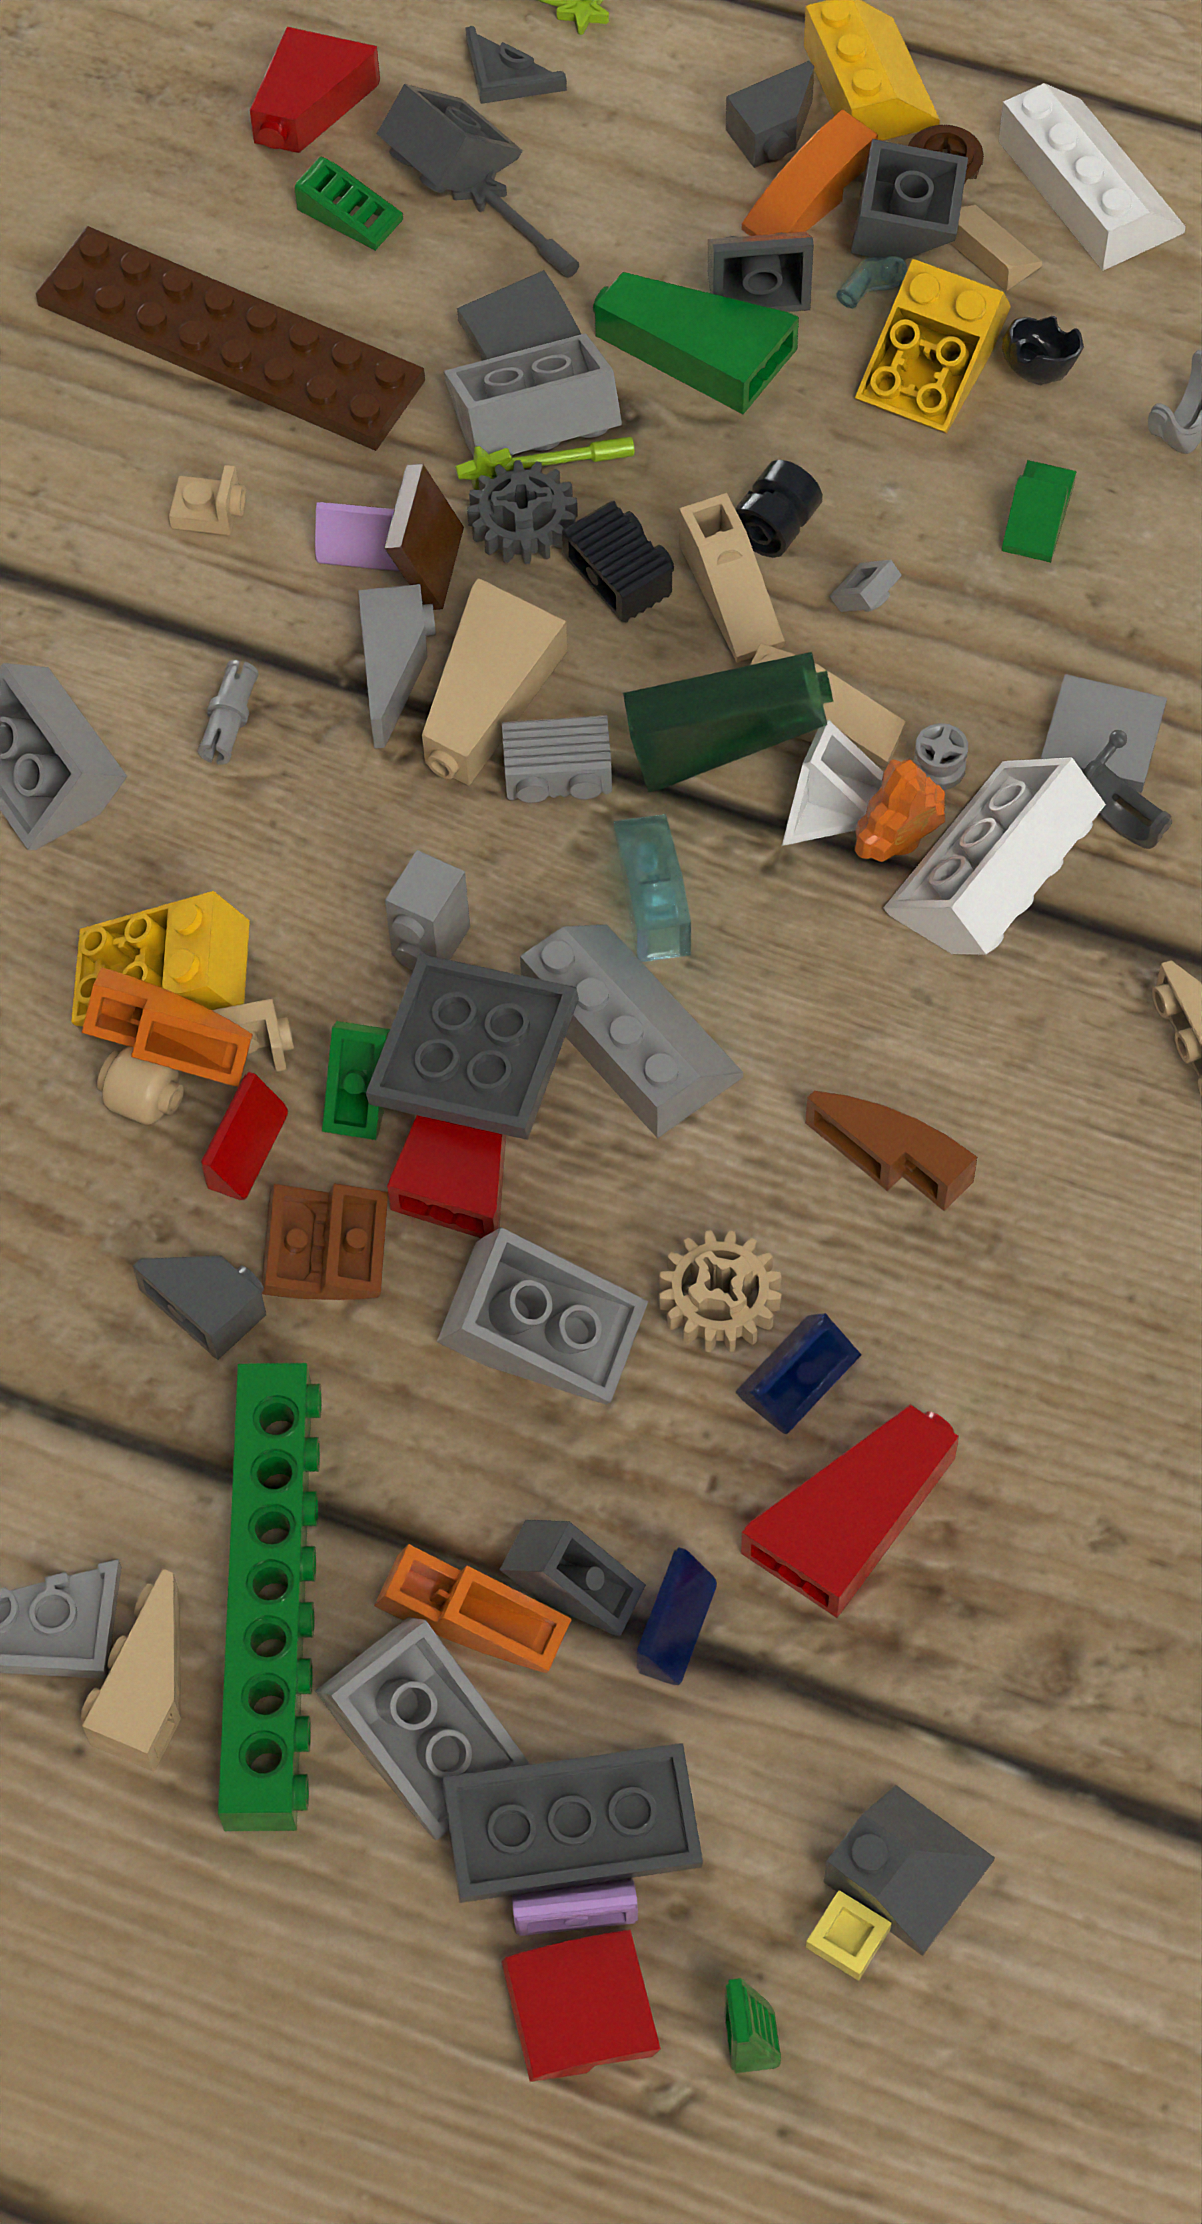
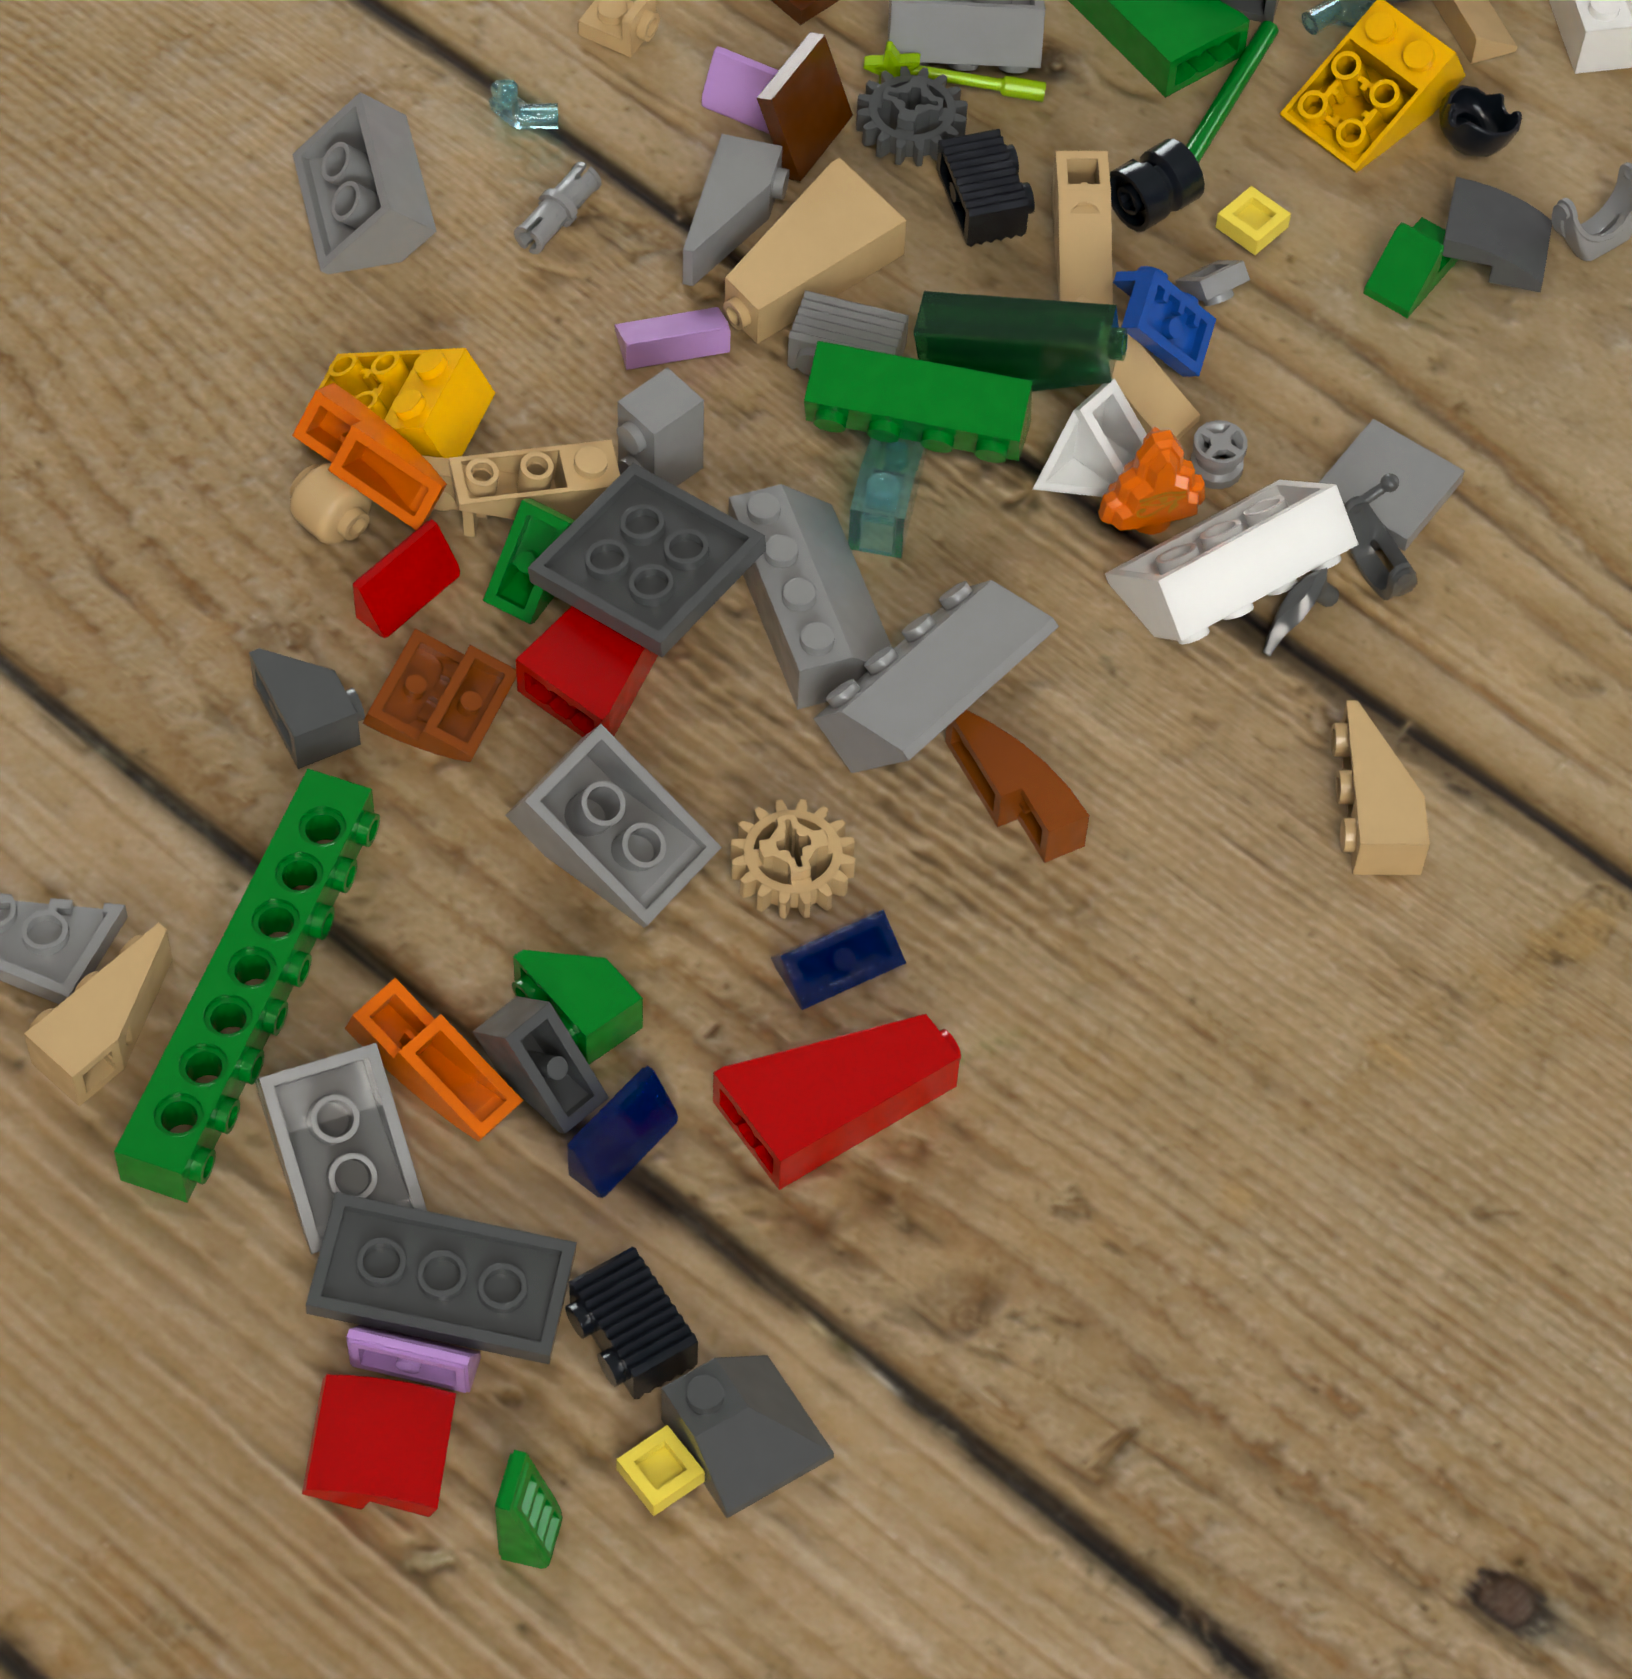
camera: 15 degrees right, 5 degrees down
none -> tan slope [448,439,620,520]
none -> clear light blue arm [488,79,558,130]
none -> green slope [512,950,643,1065]
none -> black brick [565,1247,698,1399]
none -> lavender slope [615,307,731,370]
none -> green slope [804,341,1033,463]
none -> light grey slope [813,580,1059,773]
none -> blue bracket [1113,266,1216,377]
none -> green bar [1186,21,1279,163]
none -> light yellow plate [1216,186,1291,255]
none -> dark grey bar [1262,568,1339,656]
none -> dark grey slope [1443,177,1552,292]

